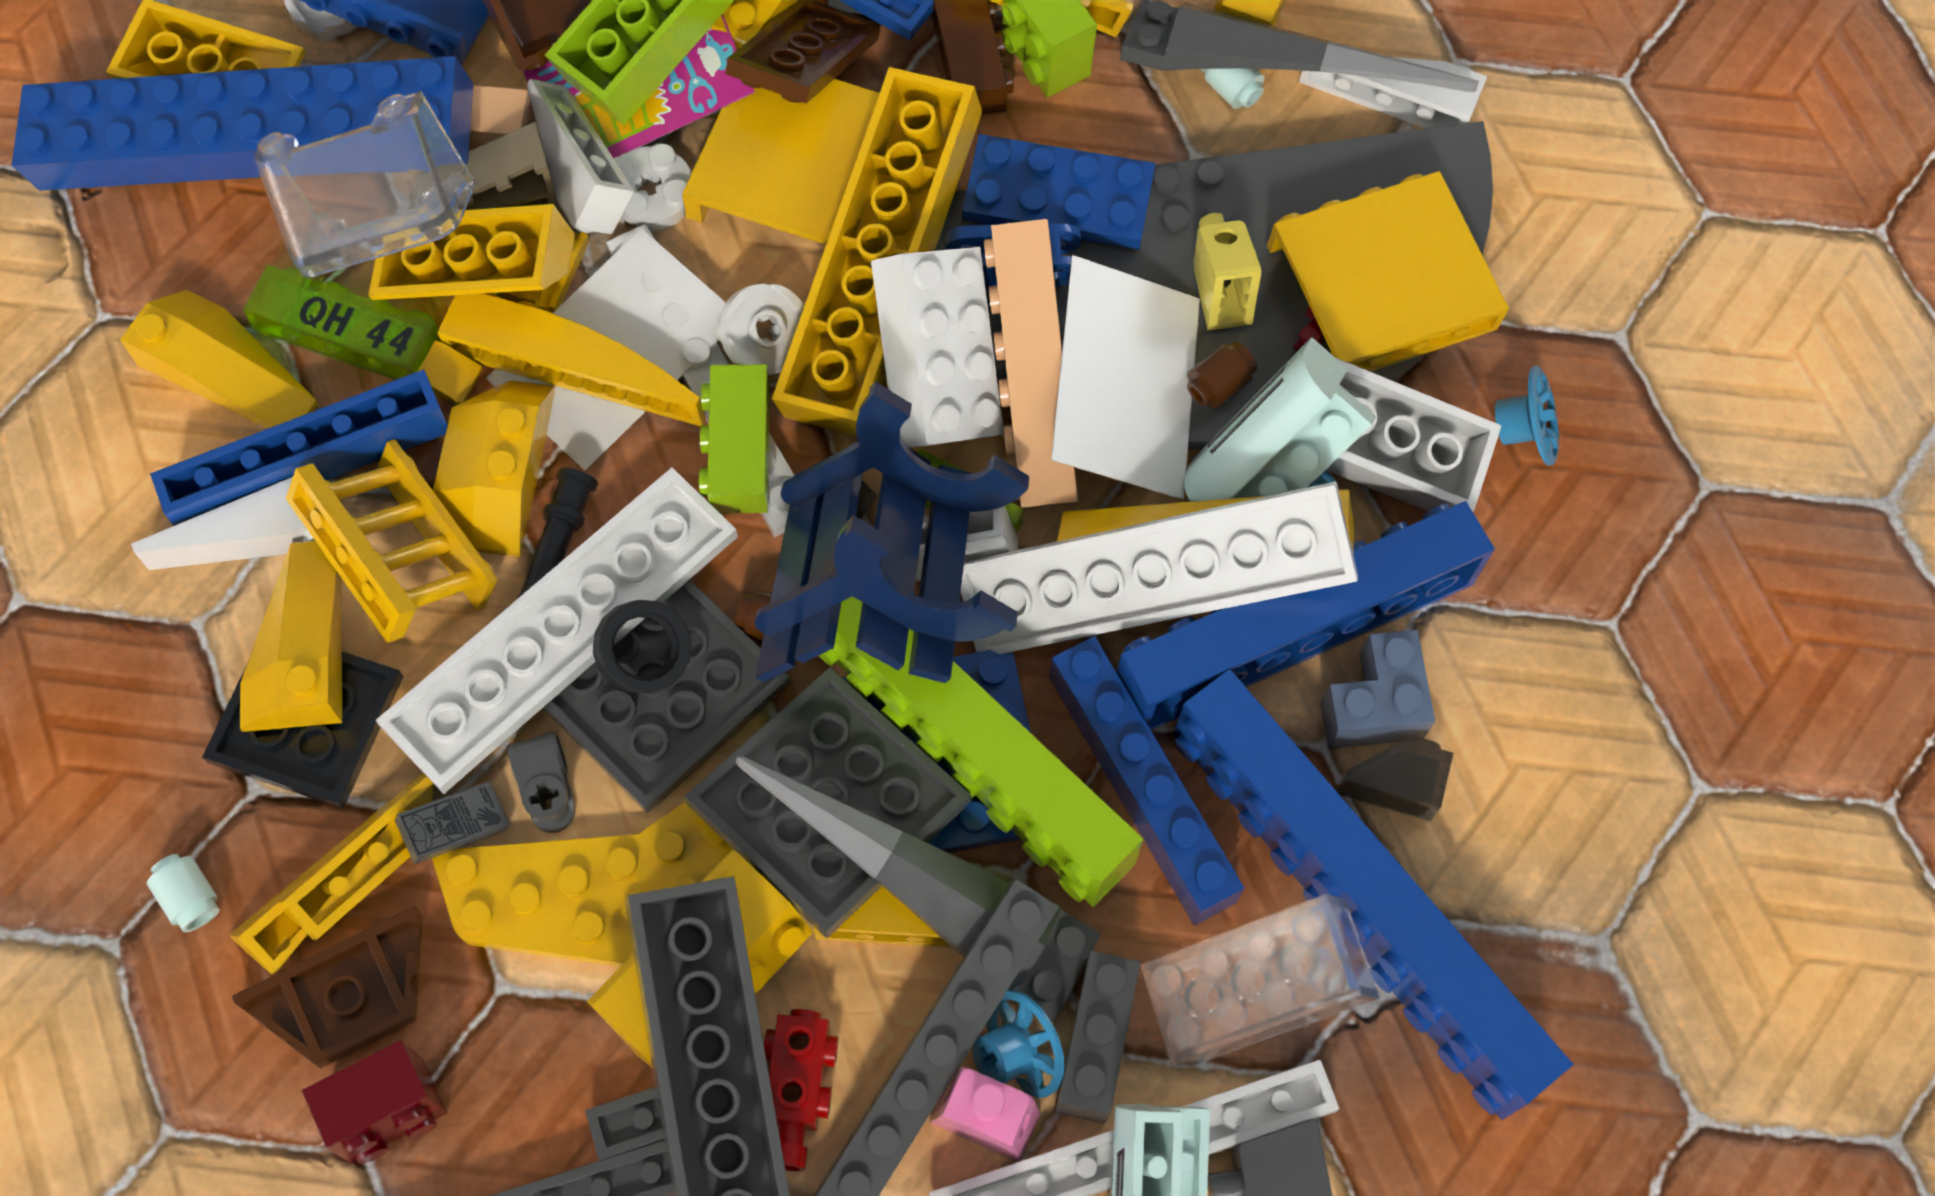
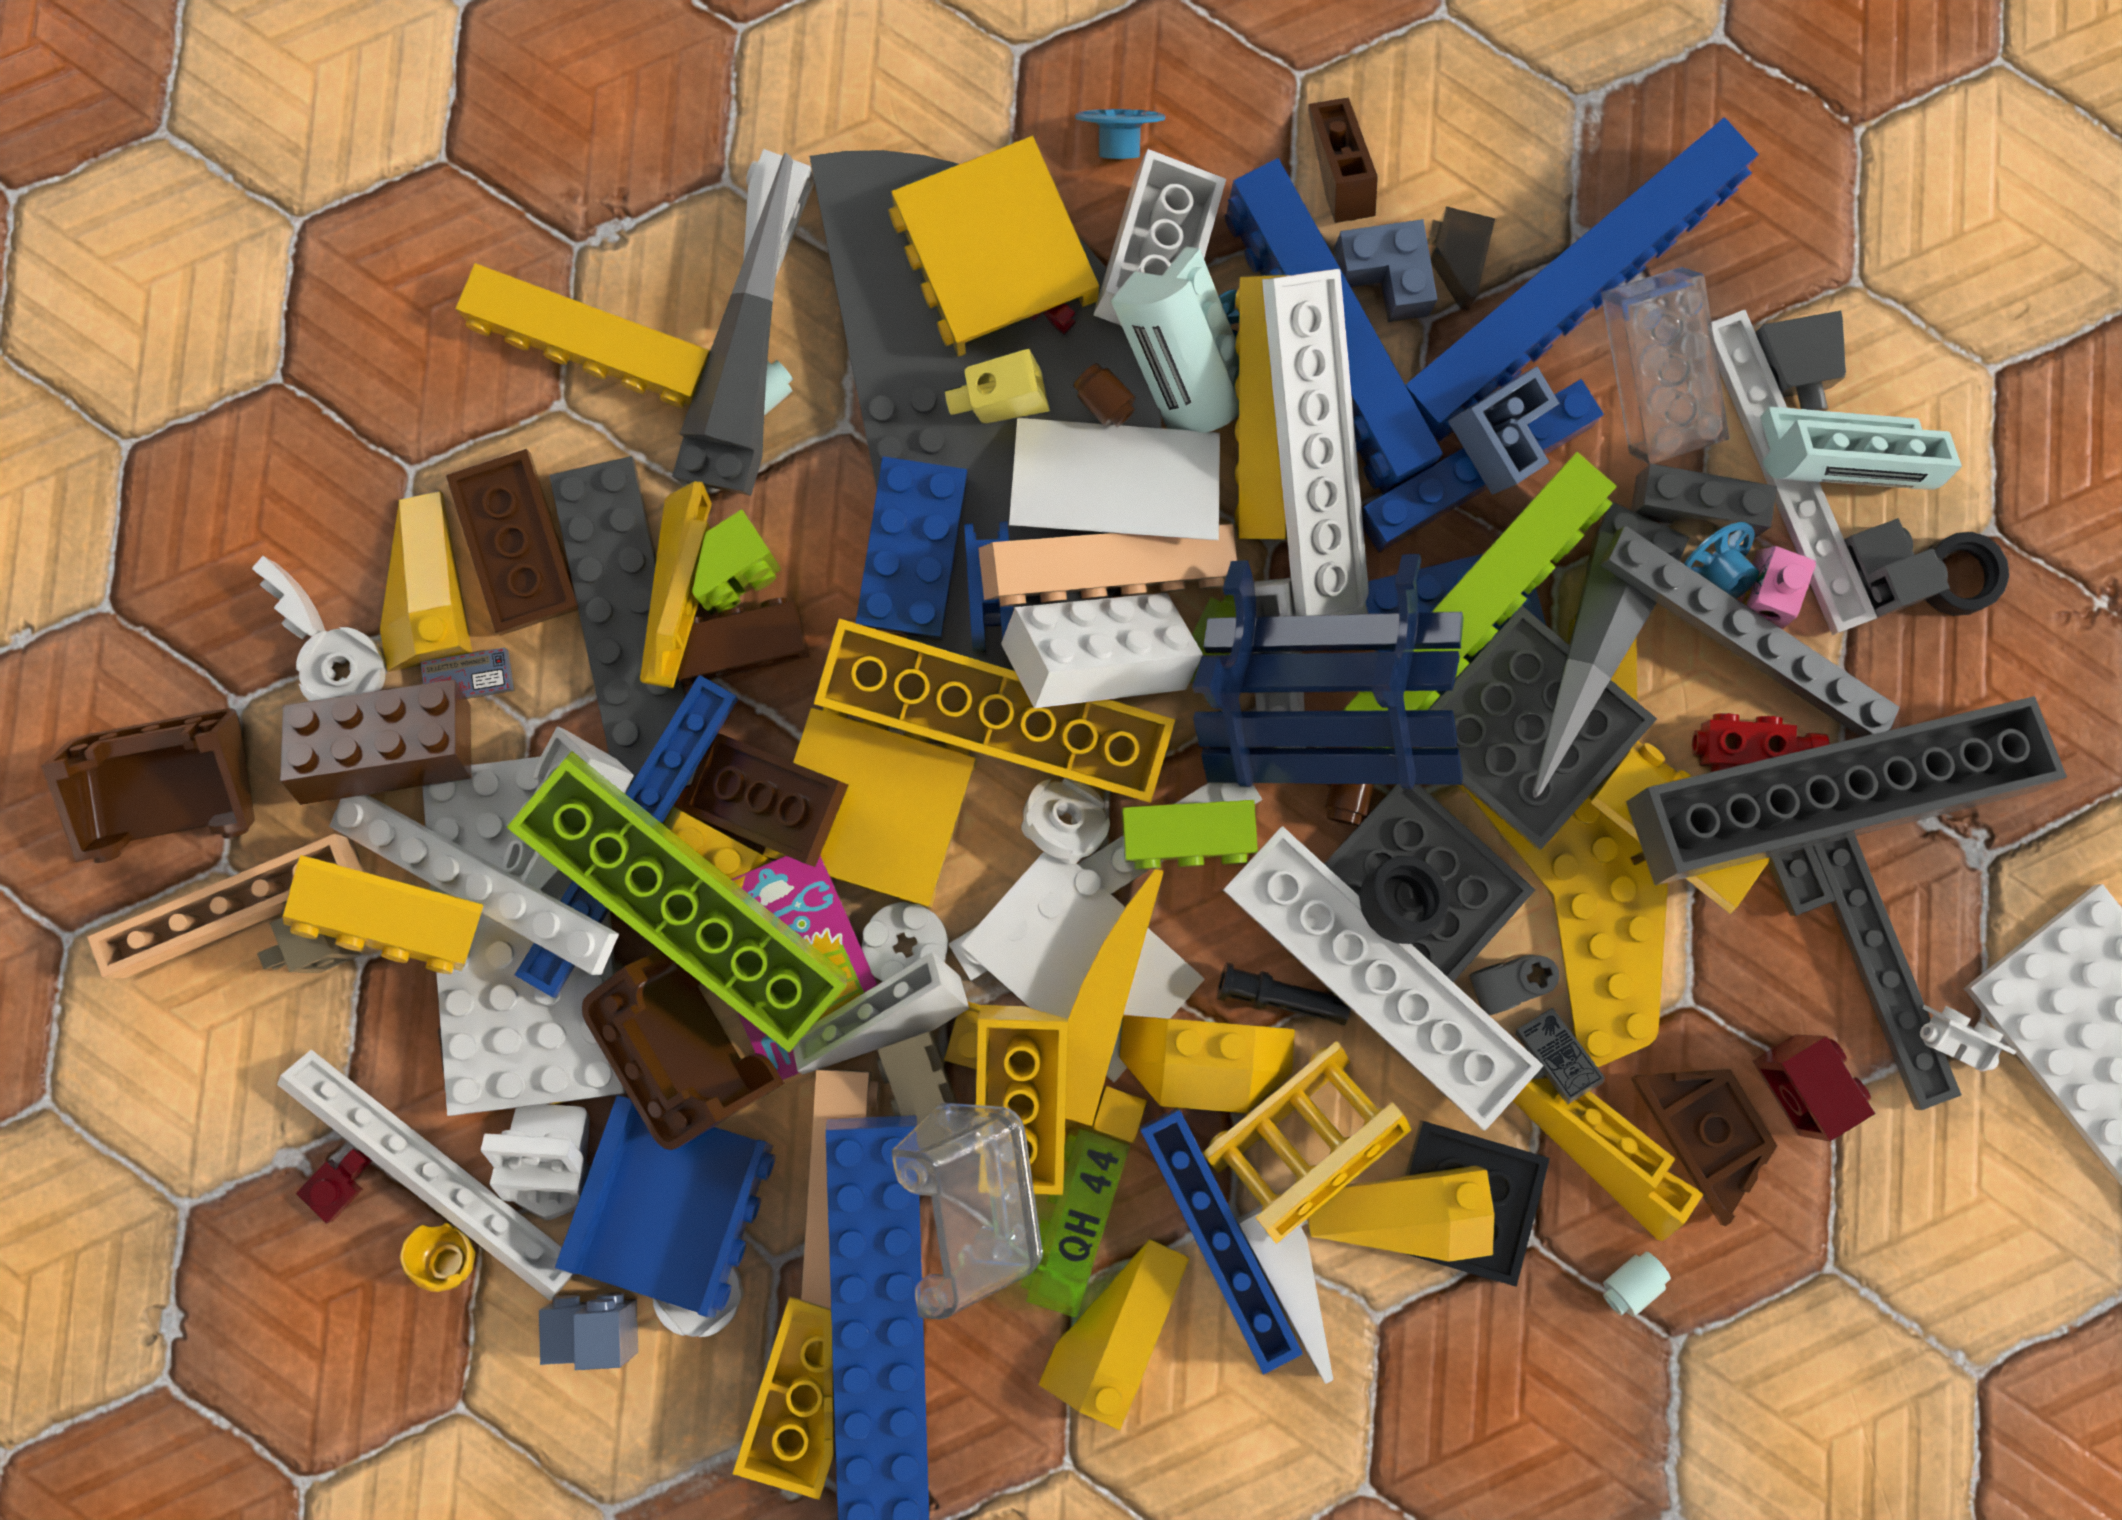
camera: 90 degrees left, 15 degrees up
none -> reddish brown slope [1308,97,1378,223]
none -> sand blue brick [1448,366,1560,495]

